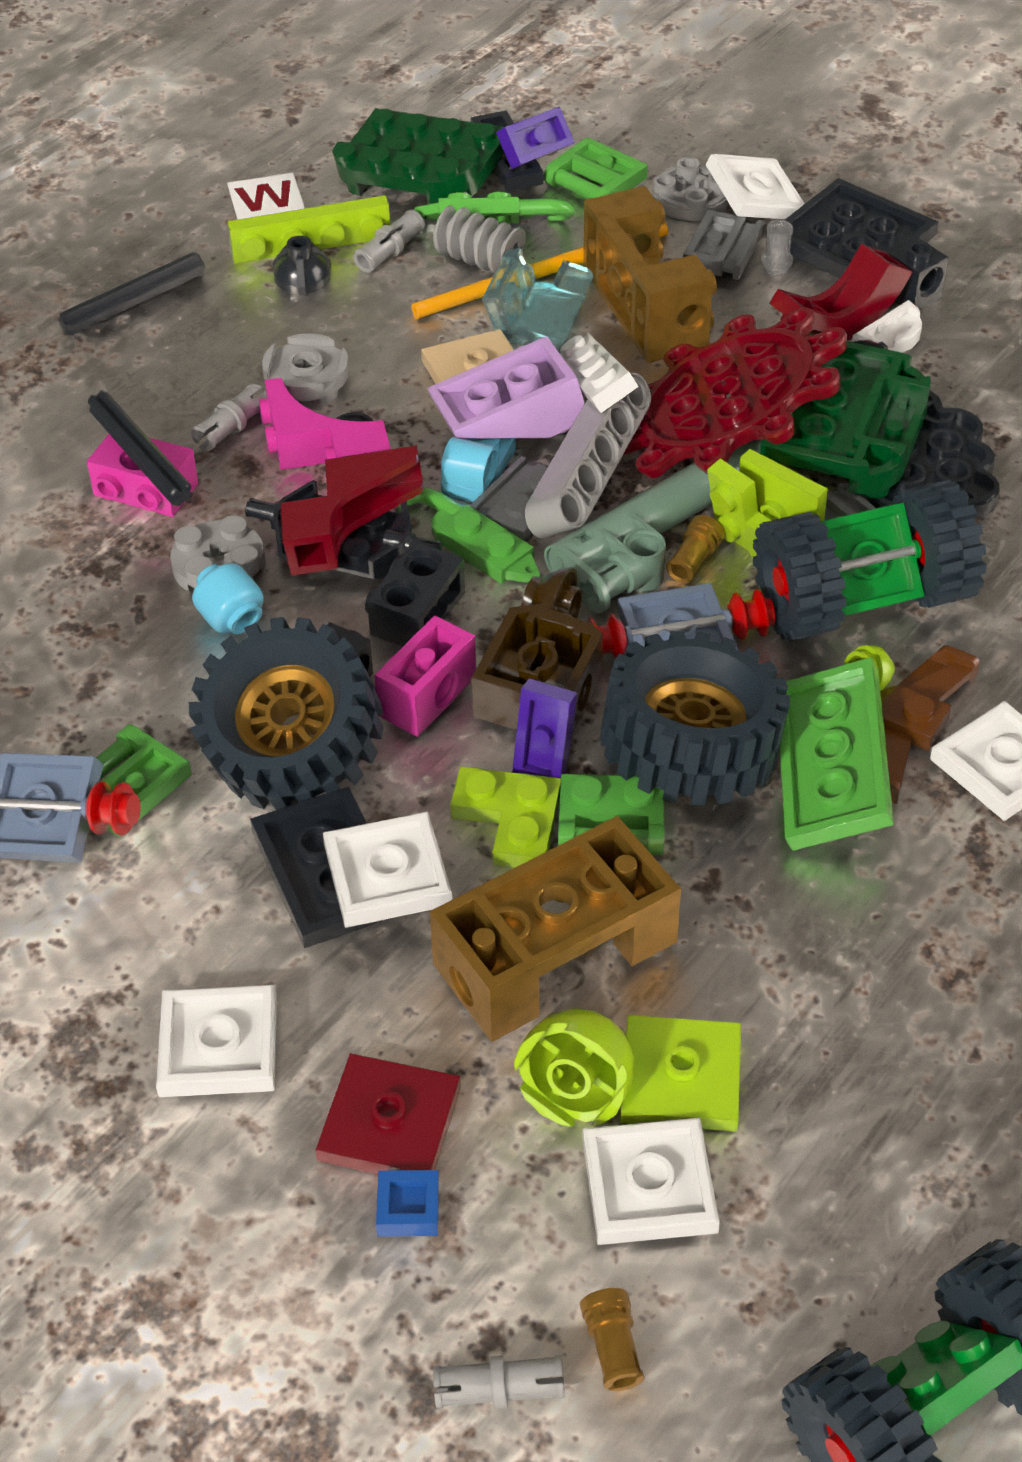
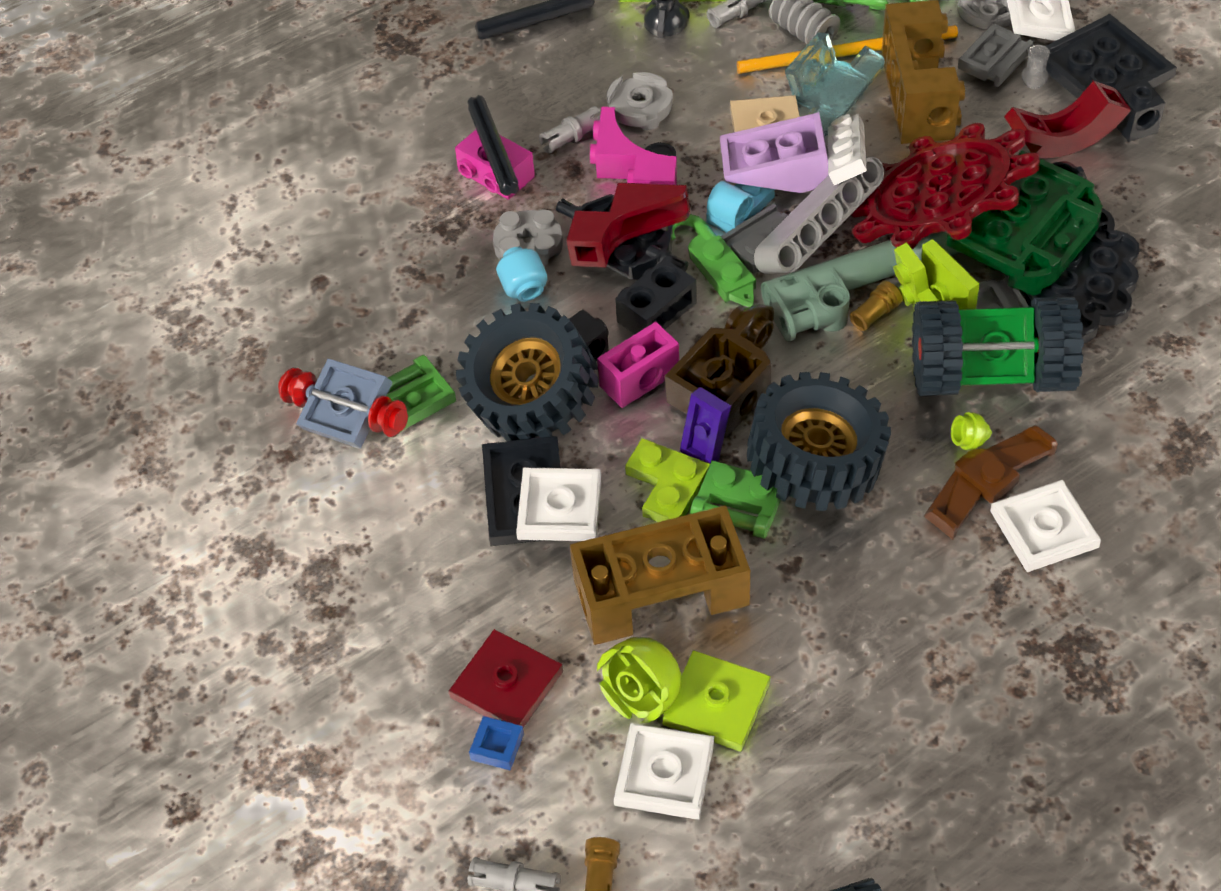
camera: 20 degrees right, 5 degrees up
white plate [156,985,277,1097] -> none
plate [587,583,775,659] -> none
bright green plate [780,657,894,851] -> none
white plate [852,300,923,353] -> none

